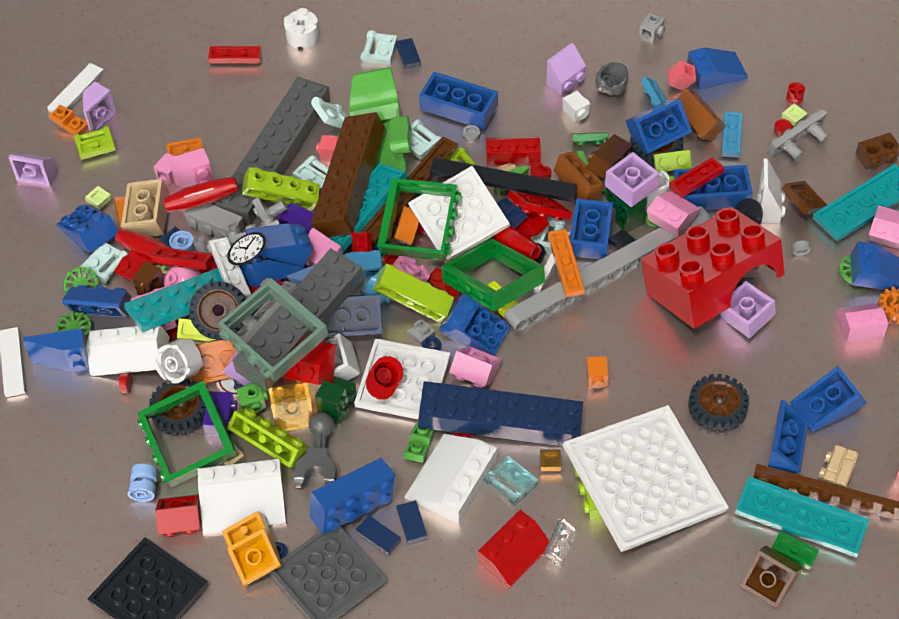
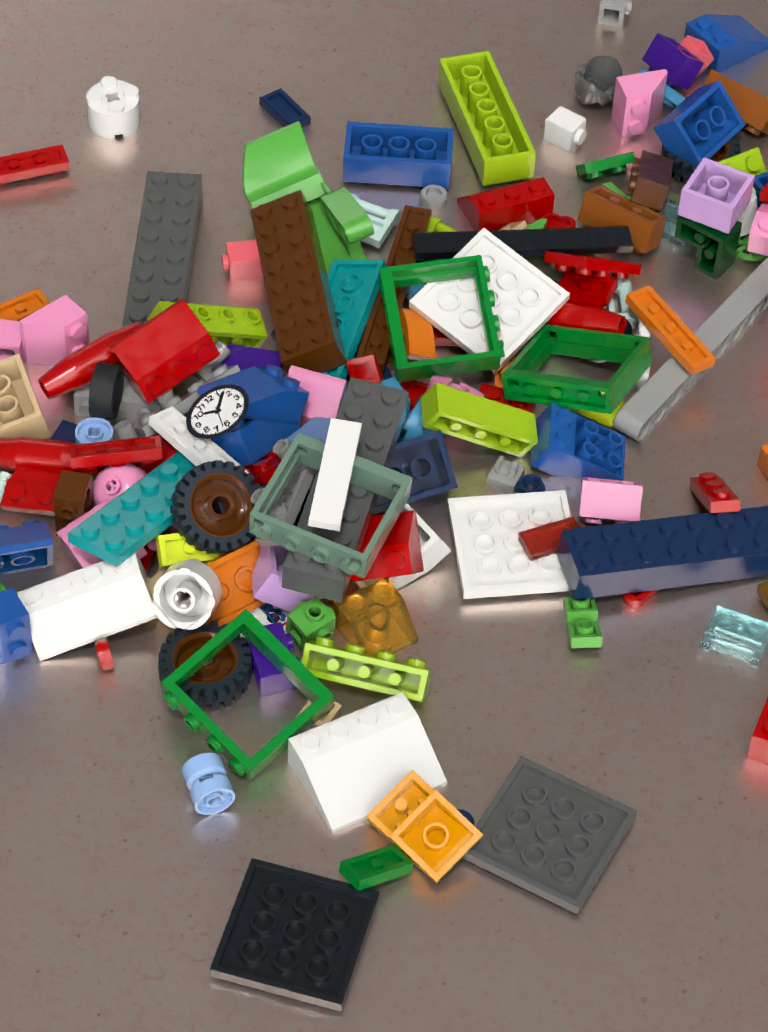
camera: 25 degrees left, 5 degrees down
slope [155,494,201,536] -> none
light aqua plate [292,155,329,194] -> none
dark grey piece [294,412,337,488] -> none
blue brick [309,458,395,534] -> none
light aqua plate [311,97,347,129] -> none
dark green brick [315,376,358,425] -> none
dark blue tile [356,515,401,555] -> none
light aqua plate [360,30,397,65] -> none
red piece [365,356,403,400] -> none
dark blue tile [396,500,428,544] -> none
white slope [404,434,497,524] -> none
dark blue plate [503,205,528,228] -> none
lavender slope [546,43,586,95] -> none
blue brick [570,199,613,260] -> none
black tile [609,229,636,250] -> none
none -> black tyre [88,362,124,420]
none -> red slope [110,299,220,404]
none -> white tile [308,418,362,531]
none -> green plate [339,844,413,891]
none -> lime brick [438,51,536,186]
none -> clear red tile [518,516,580,561]
none -> bright pink slope [611,69,668,138]
none -> dark purple brick [642,33,704,90]
none -> red plate [690,472,740,513]

